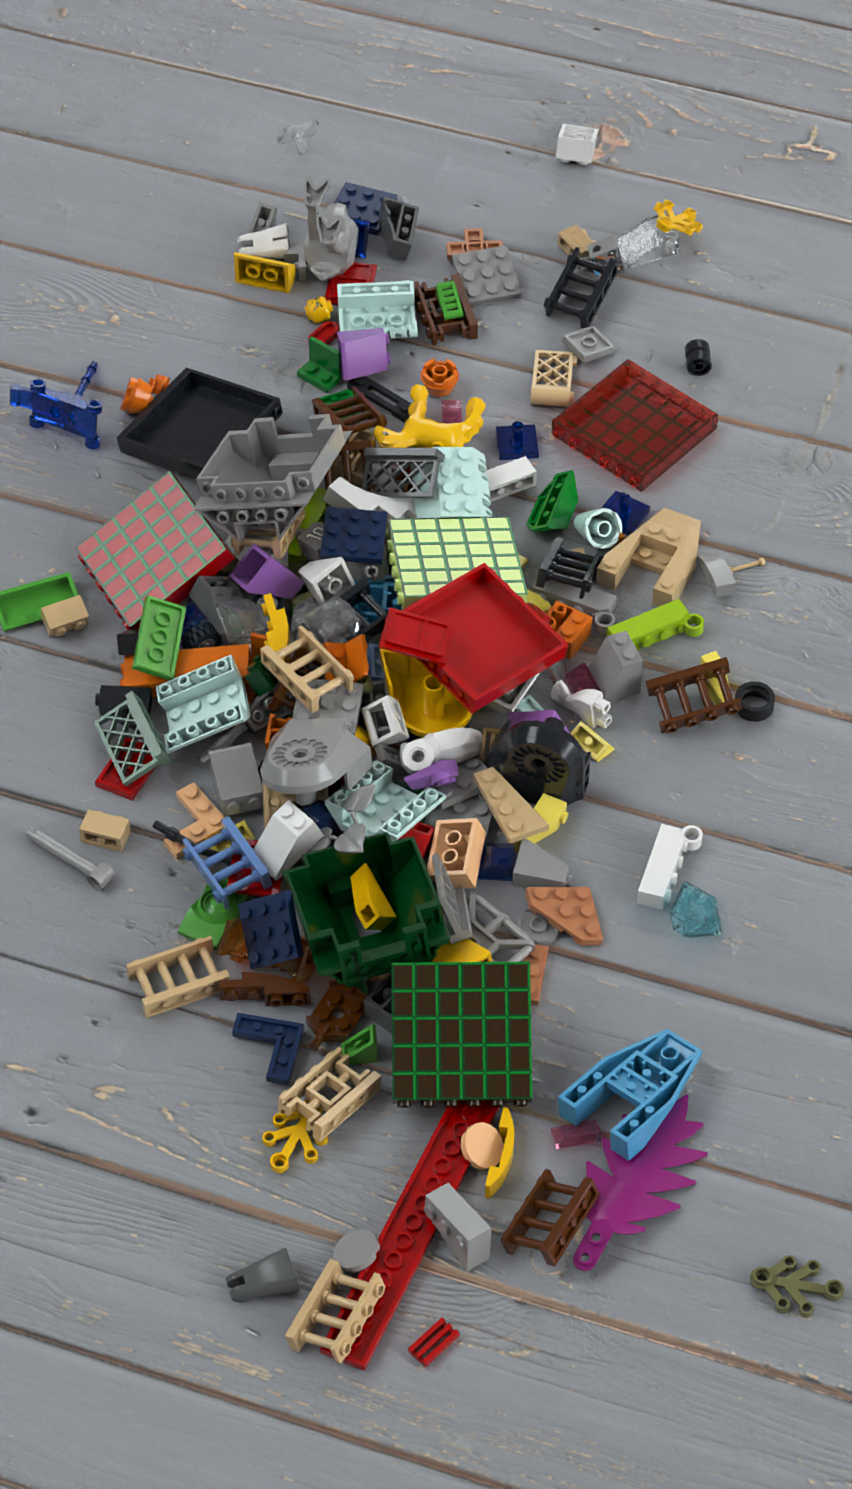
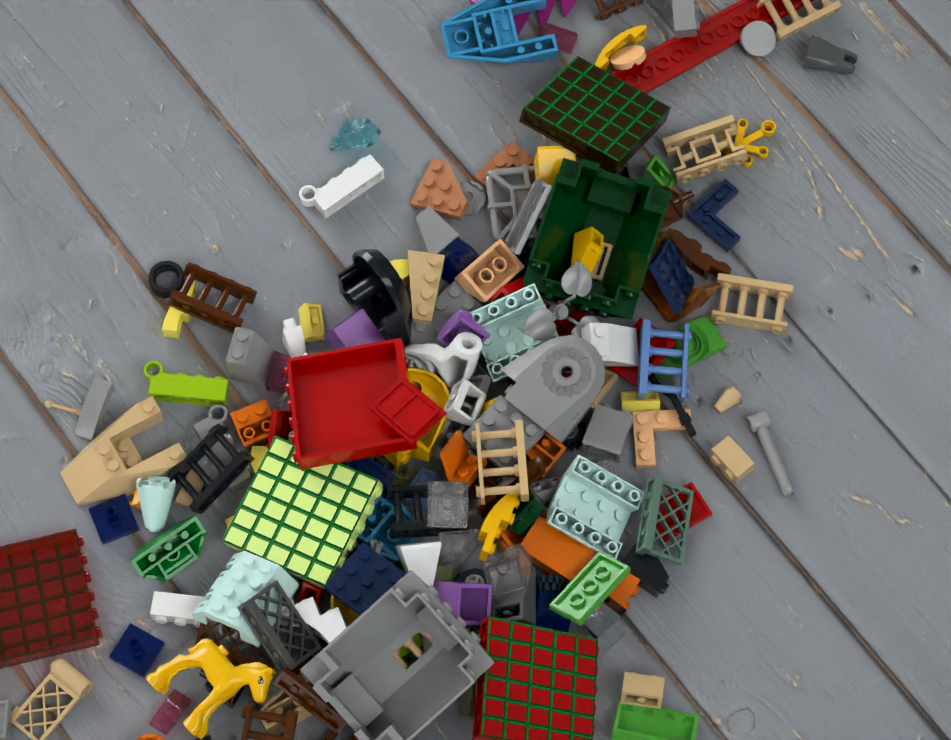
camera: 145 degrees left, 15 degrees up
none -> tan tile [591,242,613,282]
none -> tan cone [713,386,742,414]

